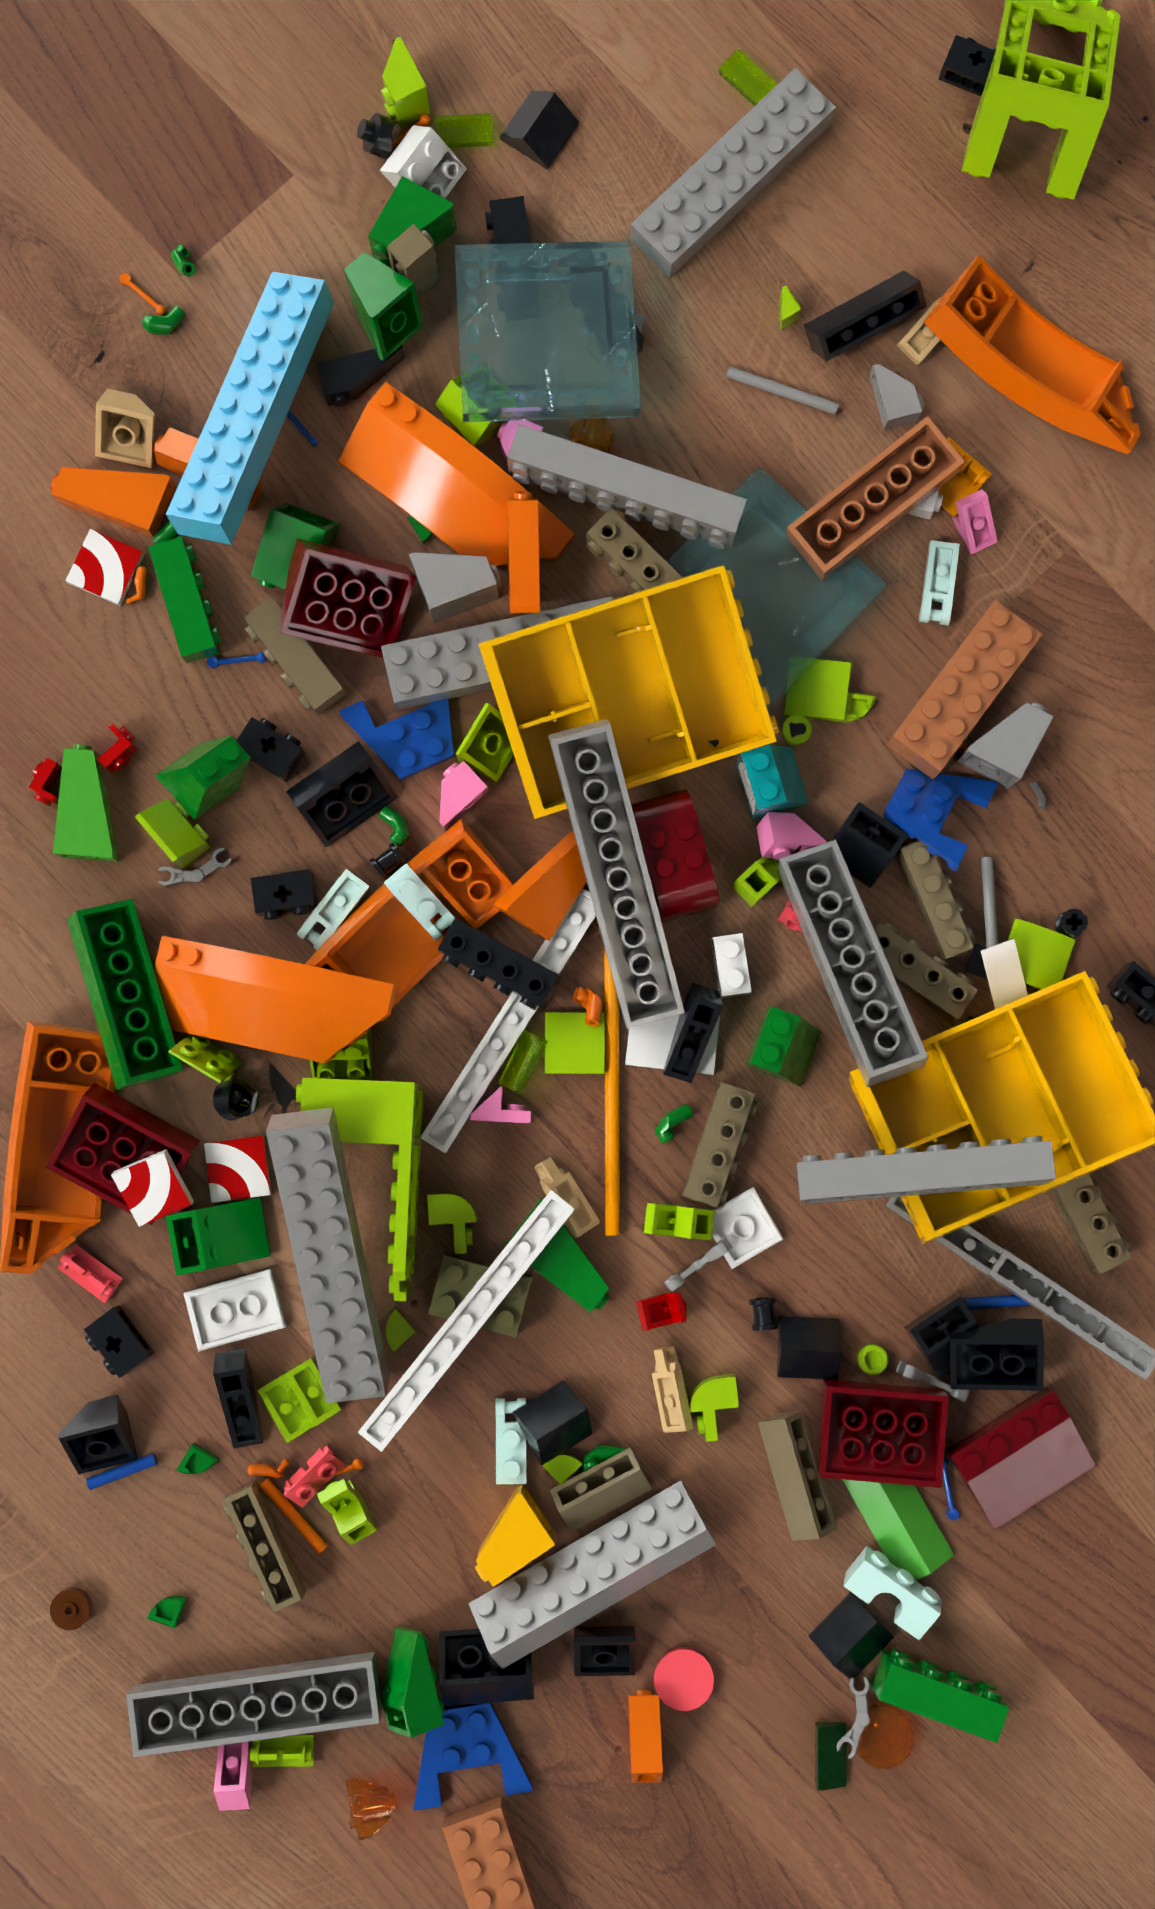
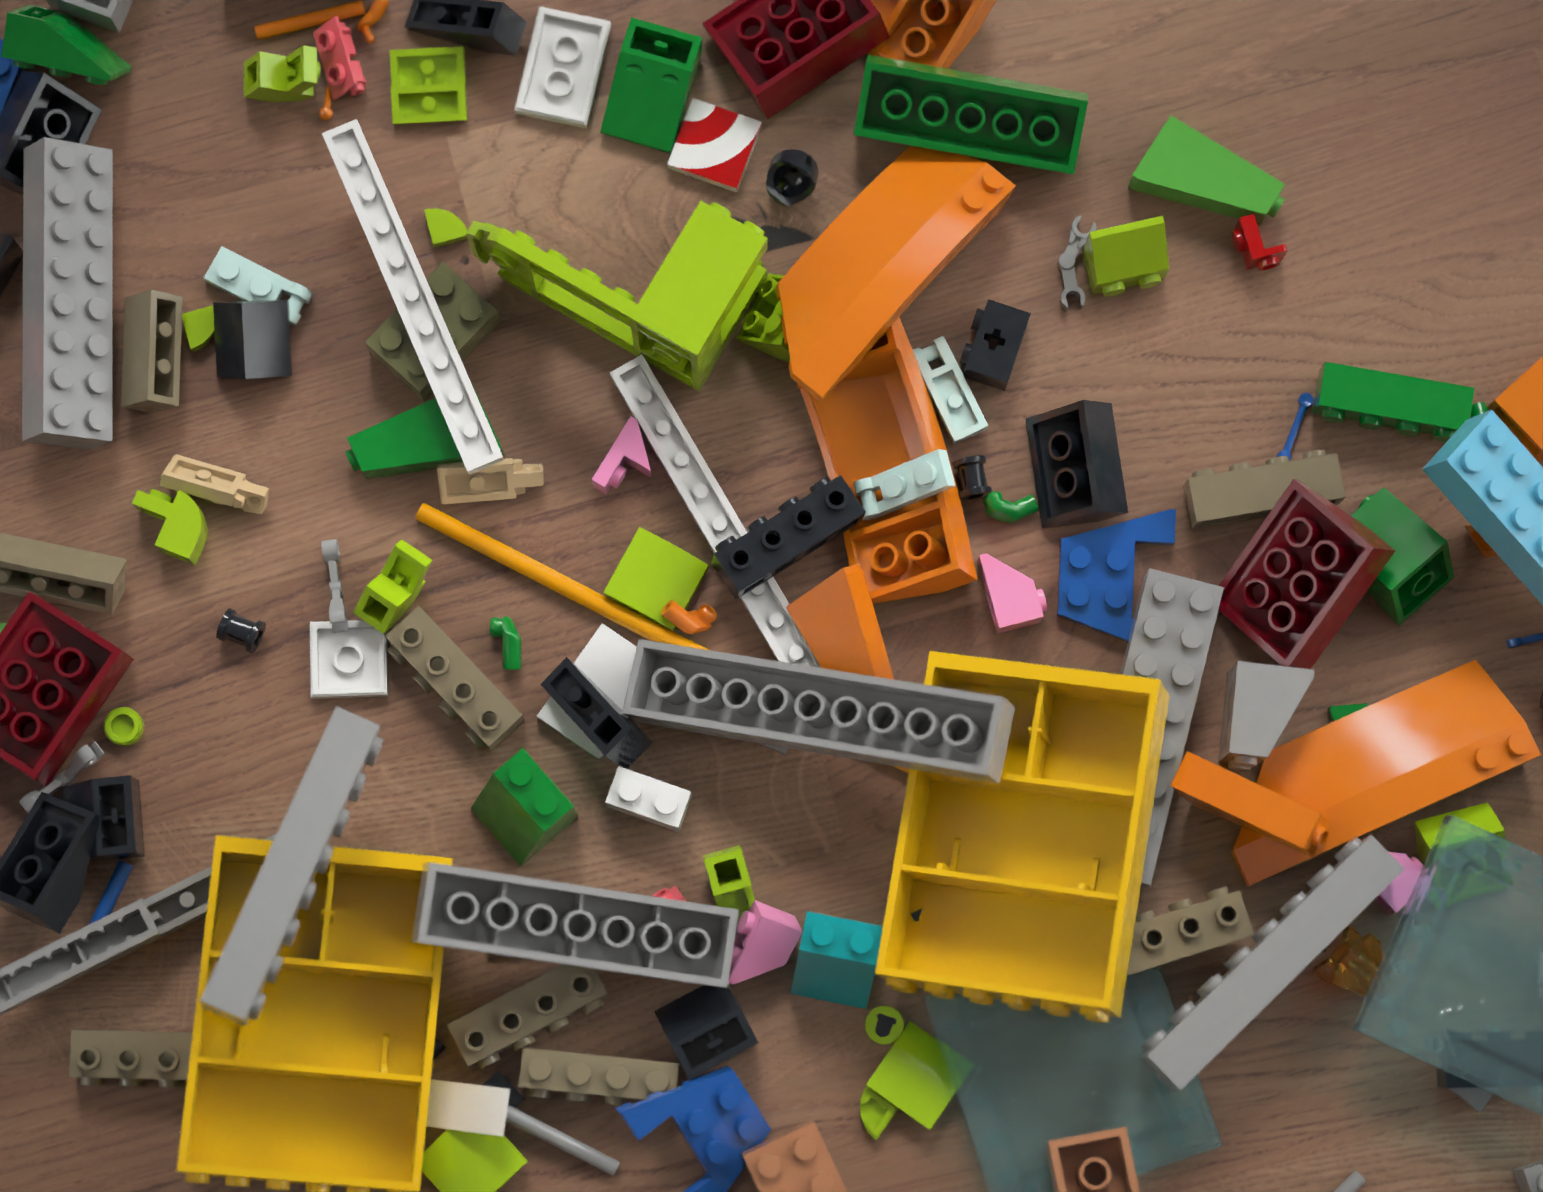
camera: 115 degrees right, 5 degrees down
red bracket [28,757,62,807] -> none
tile [65,529,145,606] -> none
tile [111,1149,194,1227] -> none
orange piece [126,566,148,605] -> none
green slope [156,736,251,820] -> none
lime hinge [168,1034,243,1083] -> none
black brick [236,717,305,782] -> none
light grey brick [266,1107,390,1403] -> none
lime brick [427,1193,478,1254] -> none
lime slope [456,703,514,783] -> none
yellow slope [475,1484,556,1587] -> none
clear neon green tile [498,1030,548,1095] -> none
green arm [583,1444,625,1471] -> none
dark red brick [631,789,719,923] -> none
red bracket [636,1292,687,1331] -> none
black slope [777,1316,842,1380] -> none

